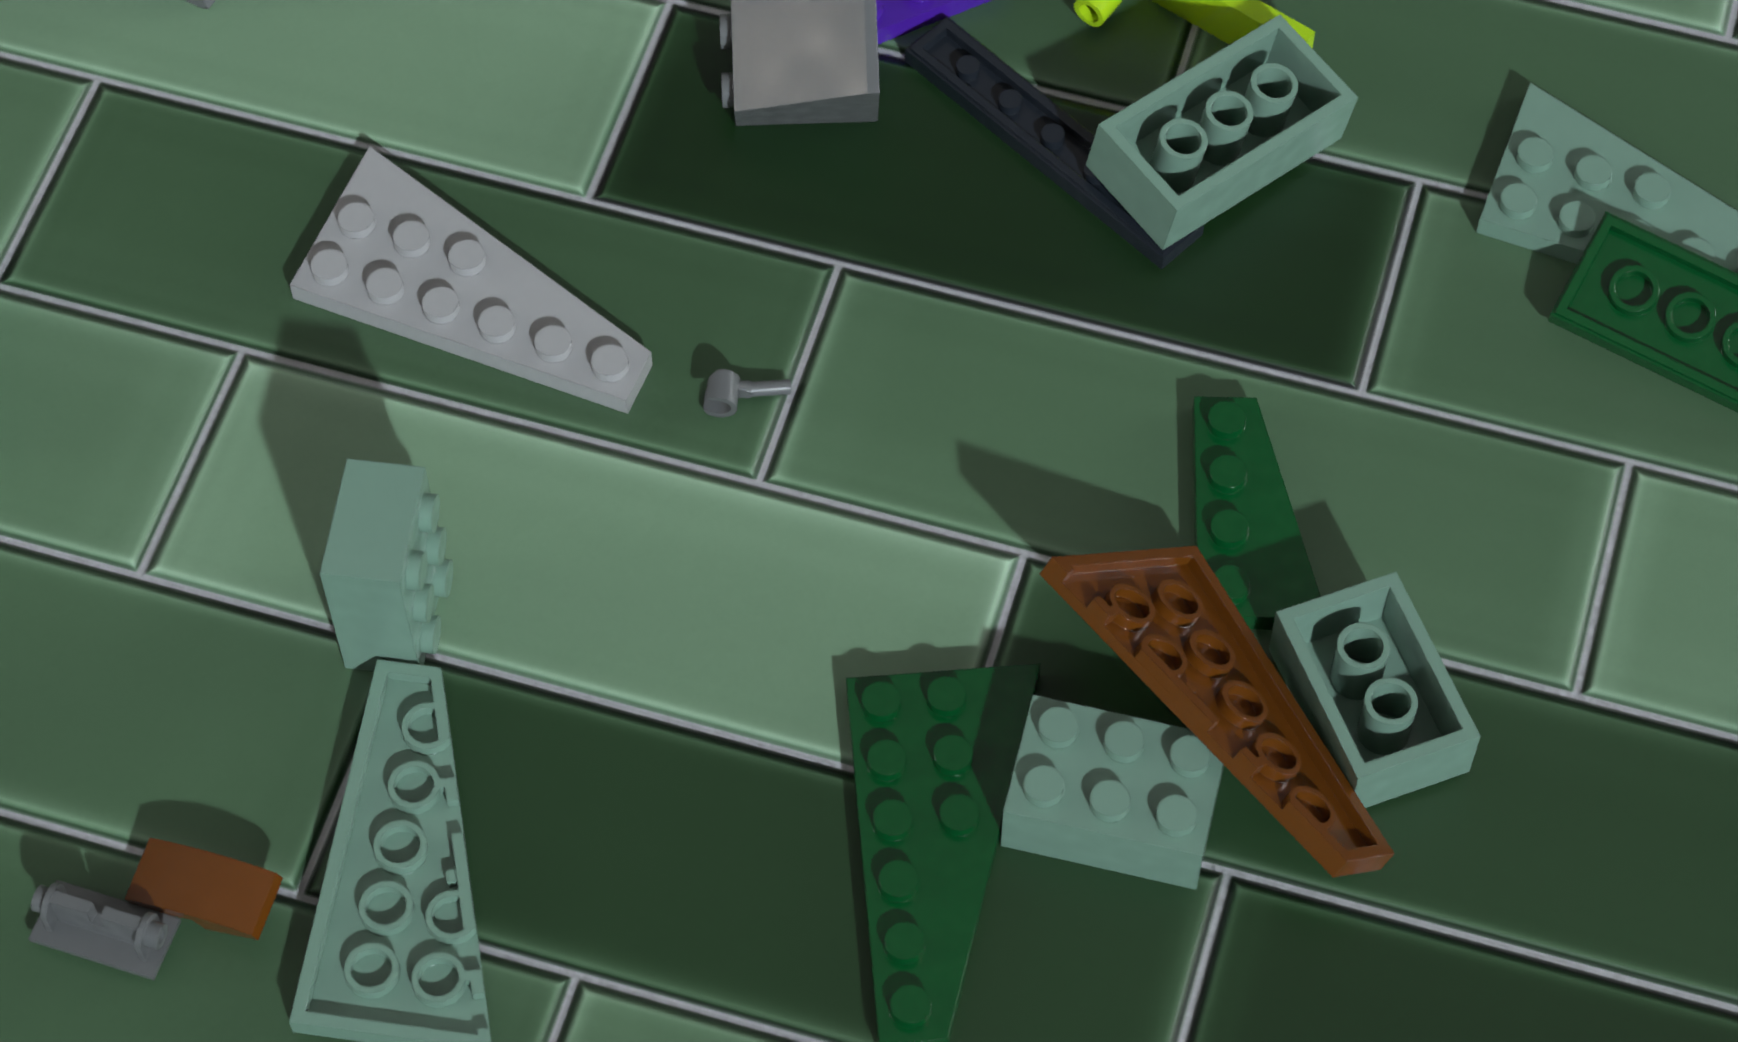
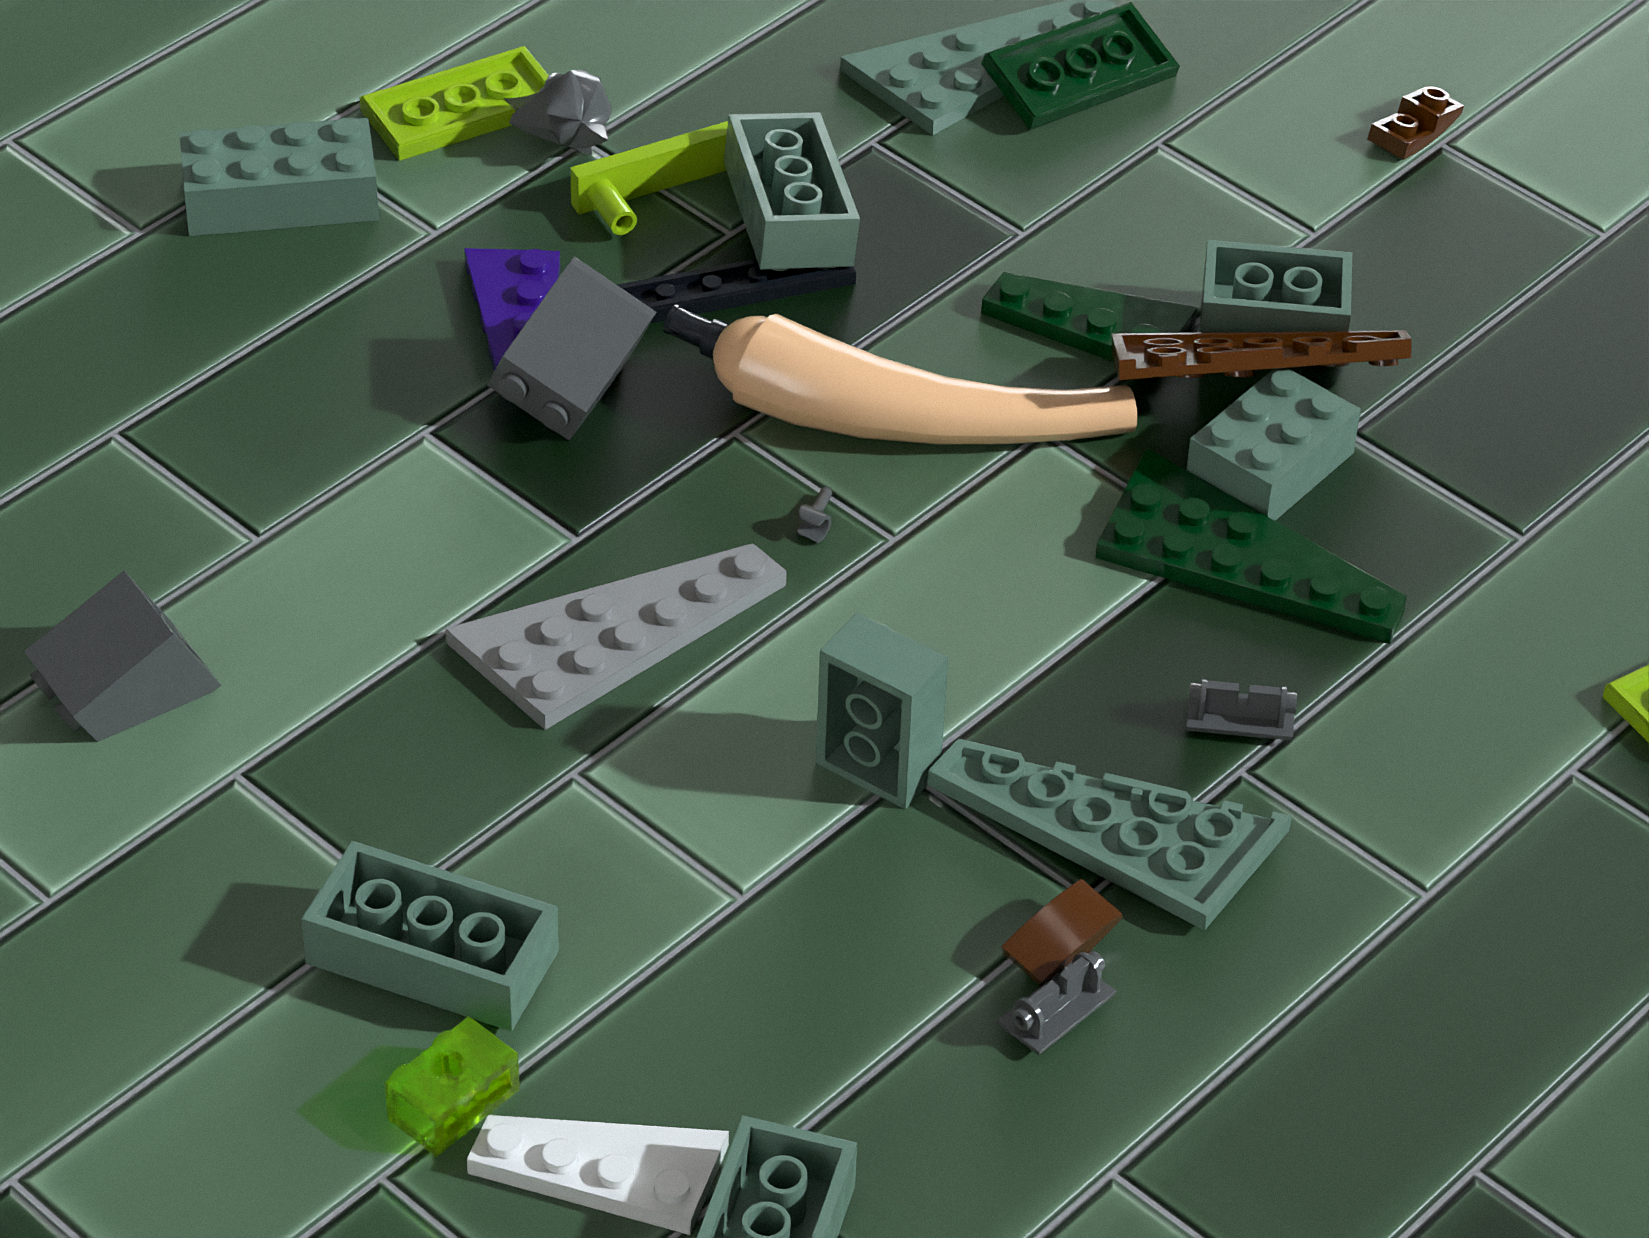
camera: 65 degrees left, 15 degrees down
none -> light nougat animal [663,304,1137,445]
none -> dark grey hinge [1186,678,1297,741]

